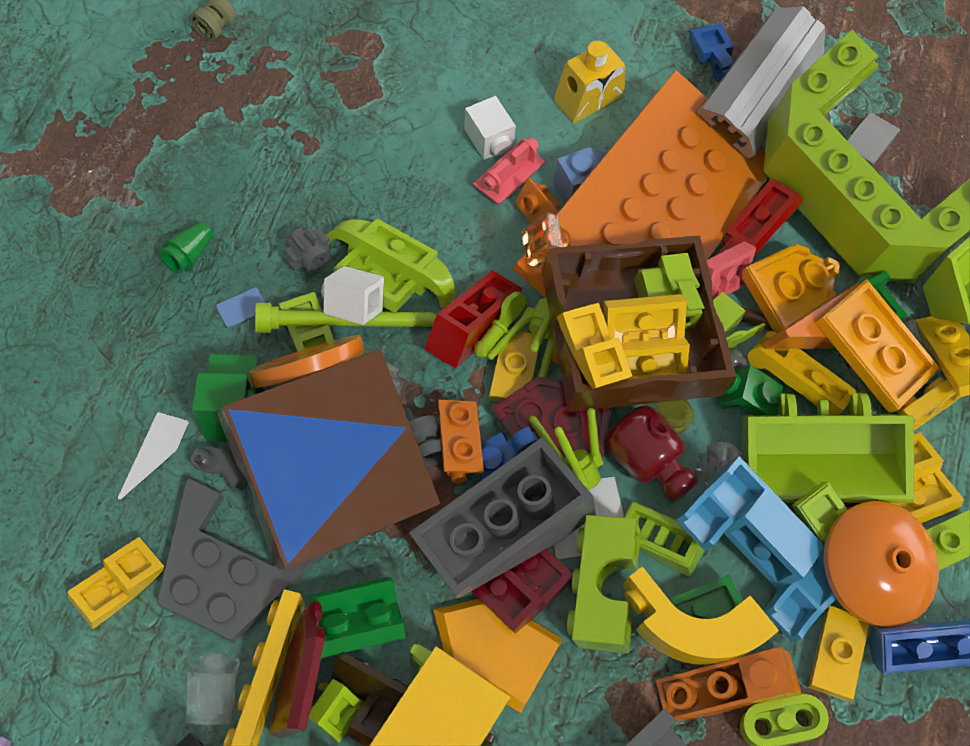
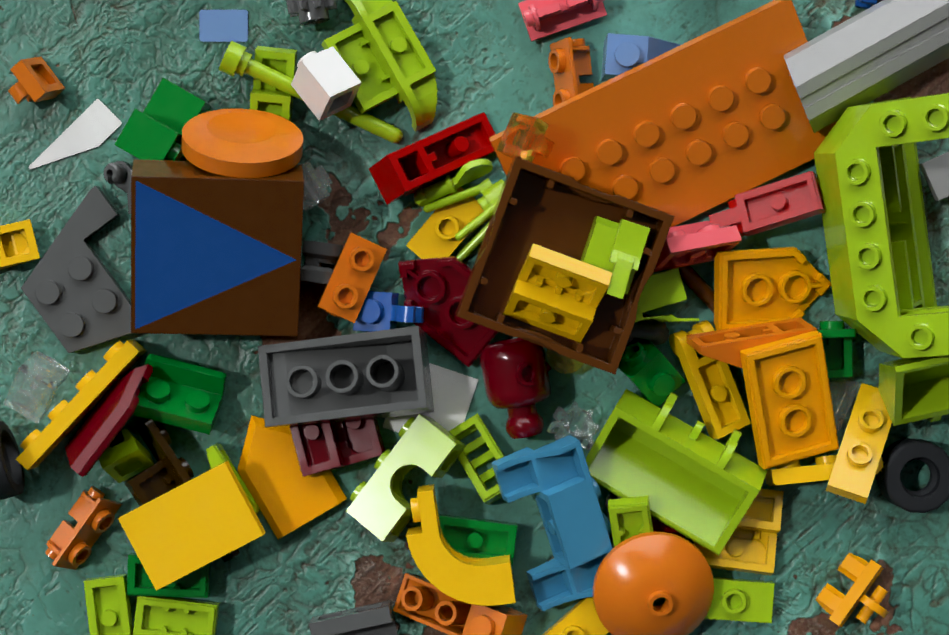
camera: 30 degrees right, 25 degrees up
lime plant [529,408,604,490] -> none
yellow slope [557,303,633,389] -> none
none -> orange tile [8,56,65,104]

